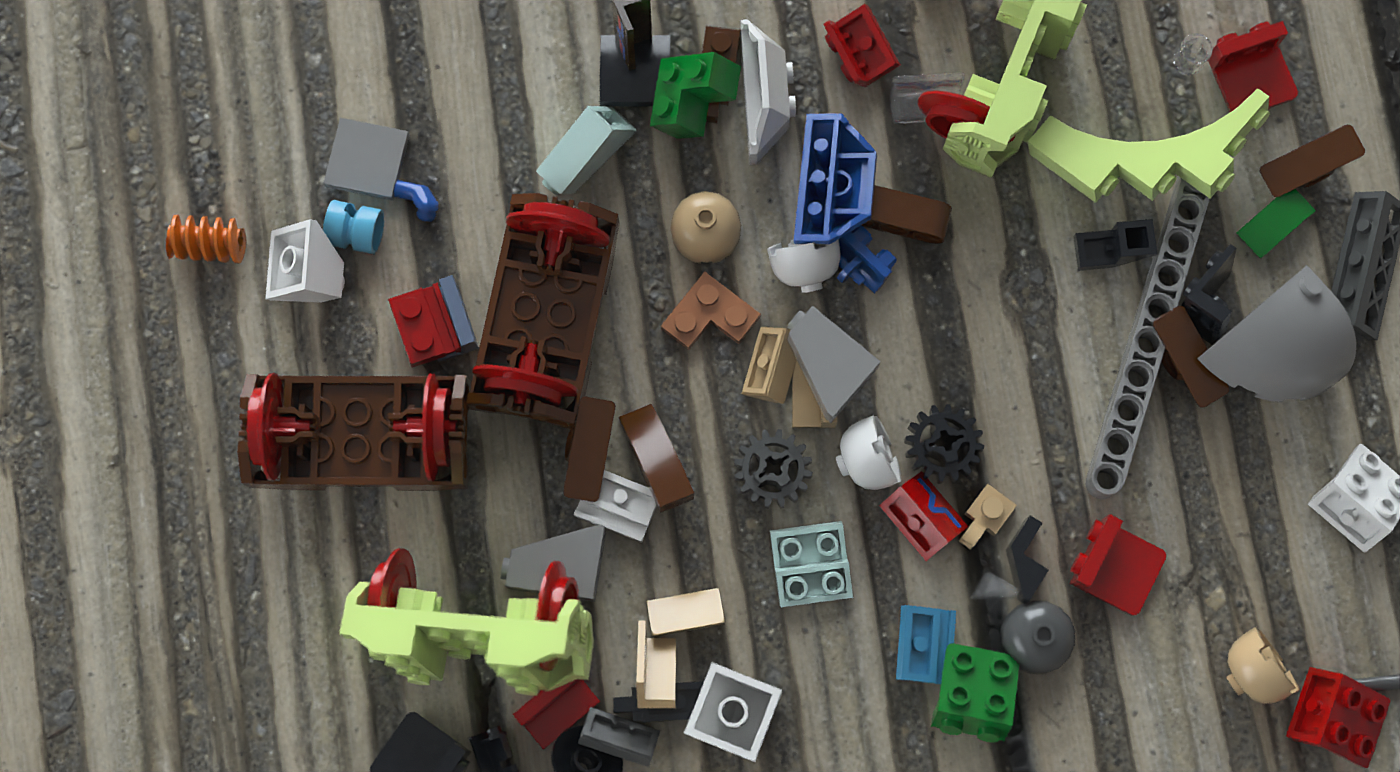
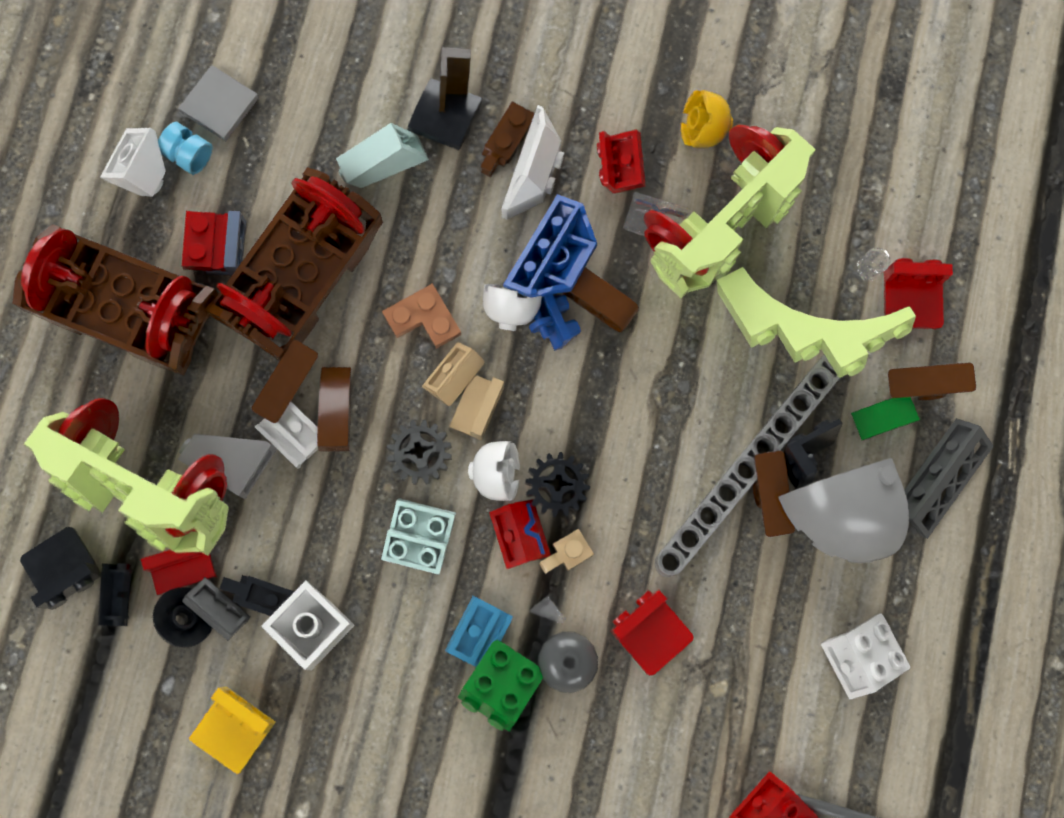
camera: 15 degrees right, 0 degrees up
orange piece [166,214,246,264] -> none
blue arm [394,180,438,222] -> none
tan panel [636,620,676,708] -> none
slope [647,588,725,637] -> none
green brick [650,52,741,139] -> none
tan cylinder [671,191,741,263] -> none
light grey slope [787,305,881,423] -> none
black slope [1006,515,1049,603] -> none
black slope [1073,219,1158,271] -> none
tan cylinder [1227,627,1300,704] -> none

